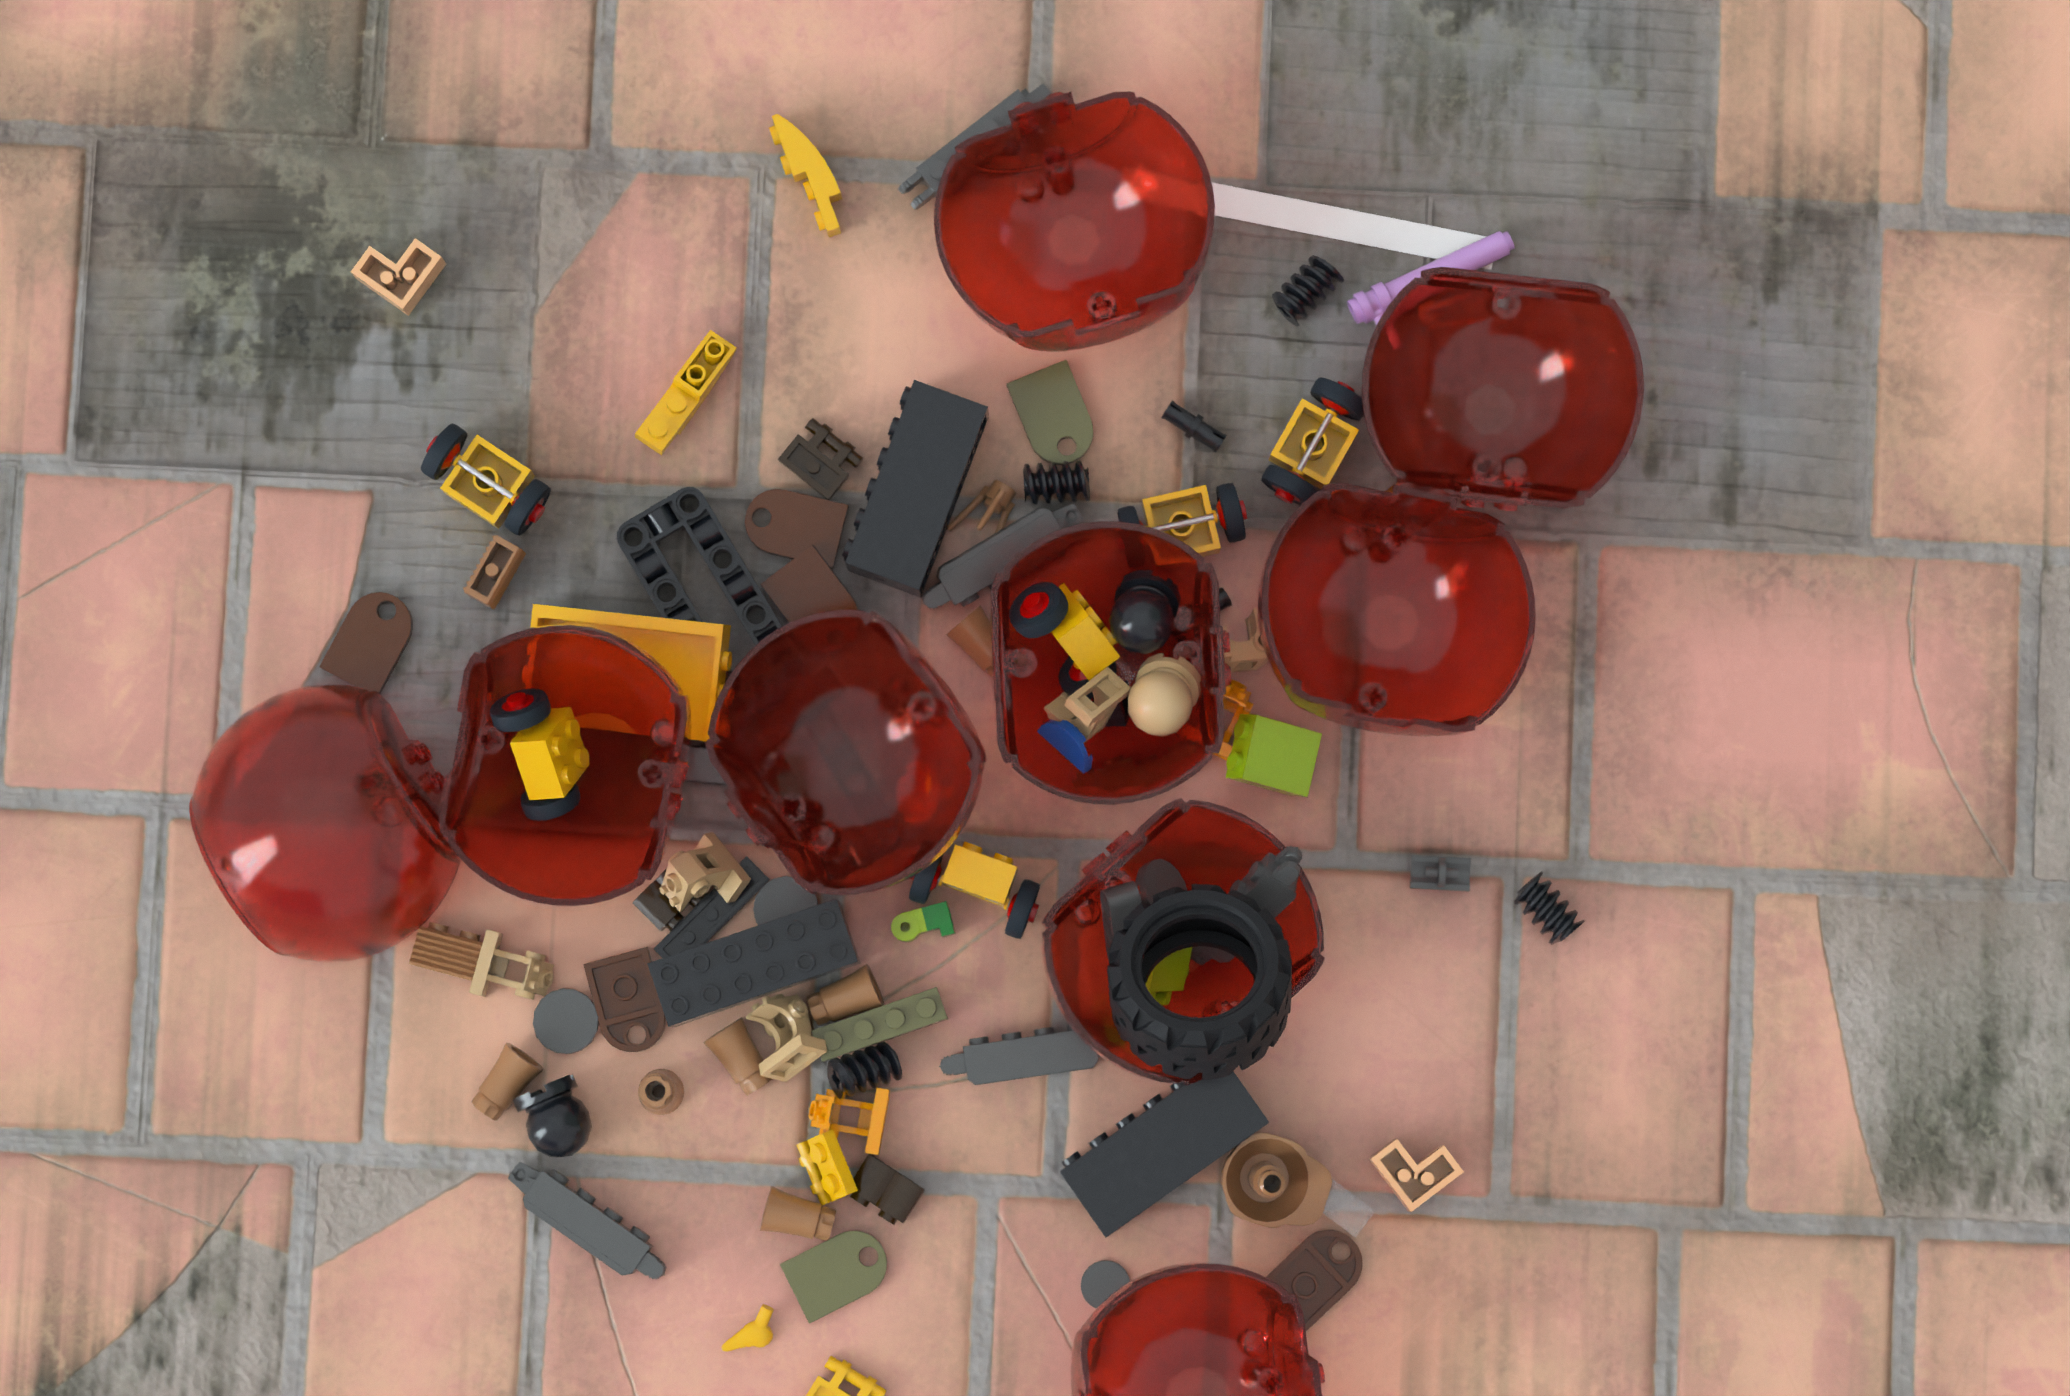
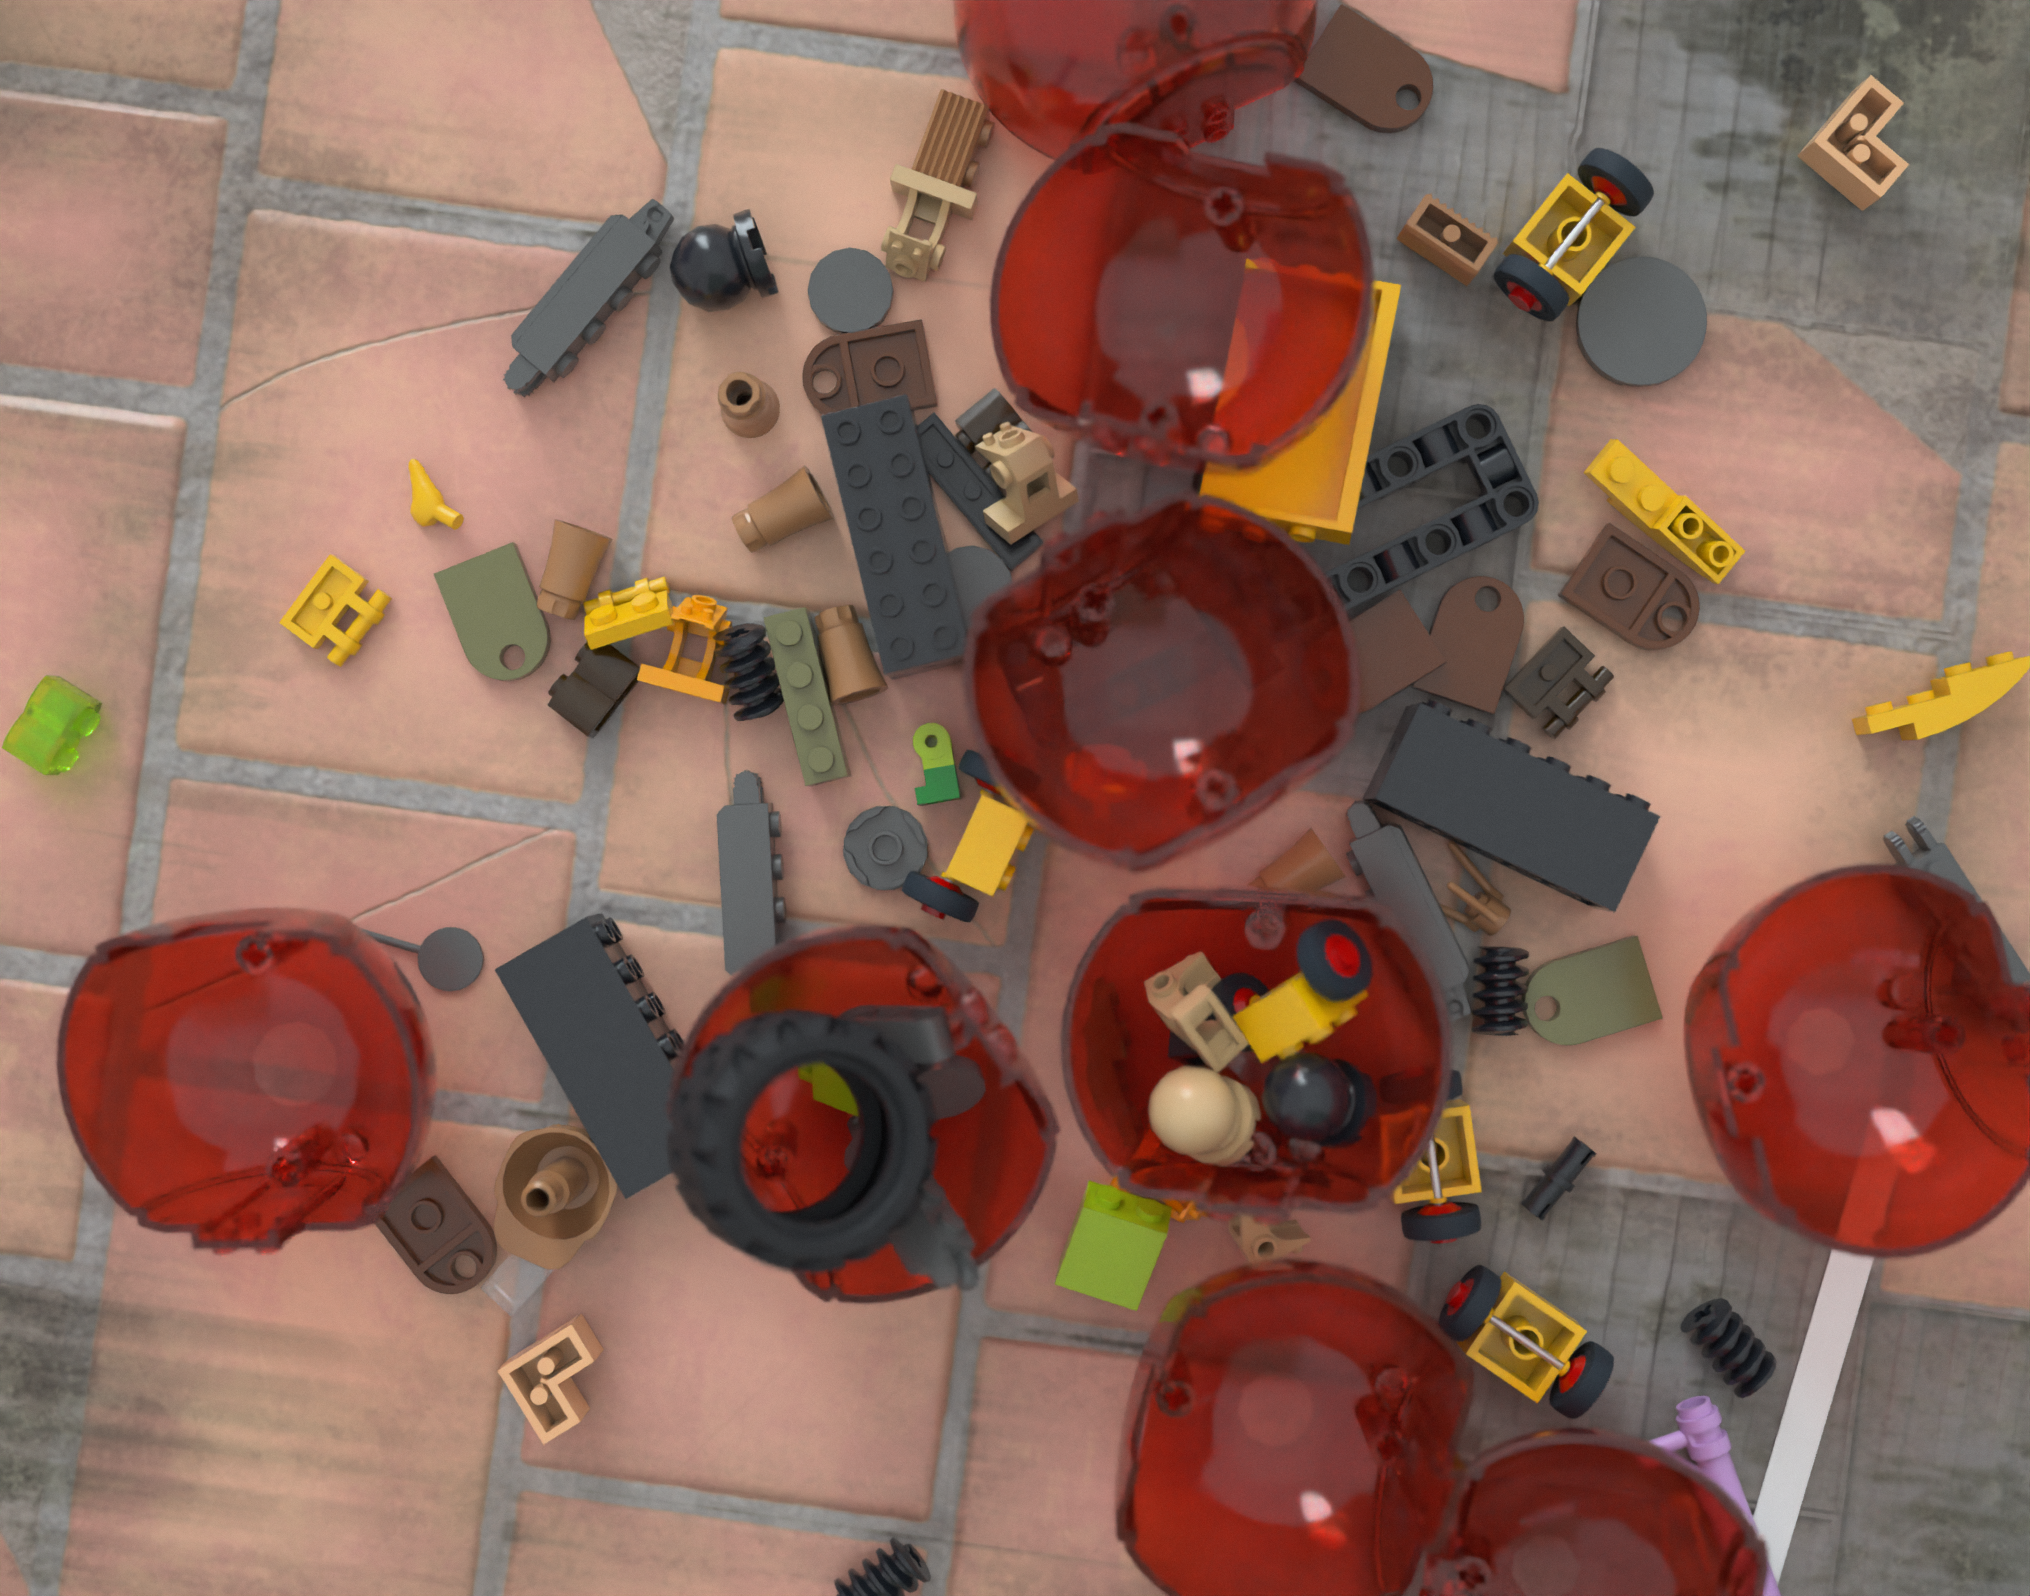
camera: 90 degrees right, 5 degrees up
medium nougat plant [472,1043,543,1121] -> none
yellow brick [490,688,590,821] -> none
tan tile [746,994,827,1082] -> none
blue tile [1037,719,1093,774] -> none
dark grey hips [1410,855,1471,892] -> none
none -> dark grey tile [843,806,928,890]
none -> reddish brown tile [1558,523,1700,650]
none -> dark grey tile [1576,257,1707,387]

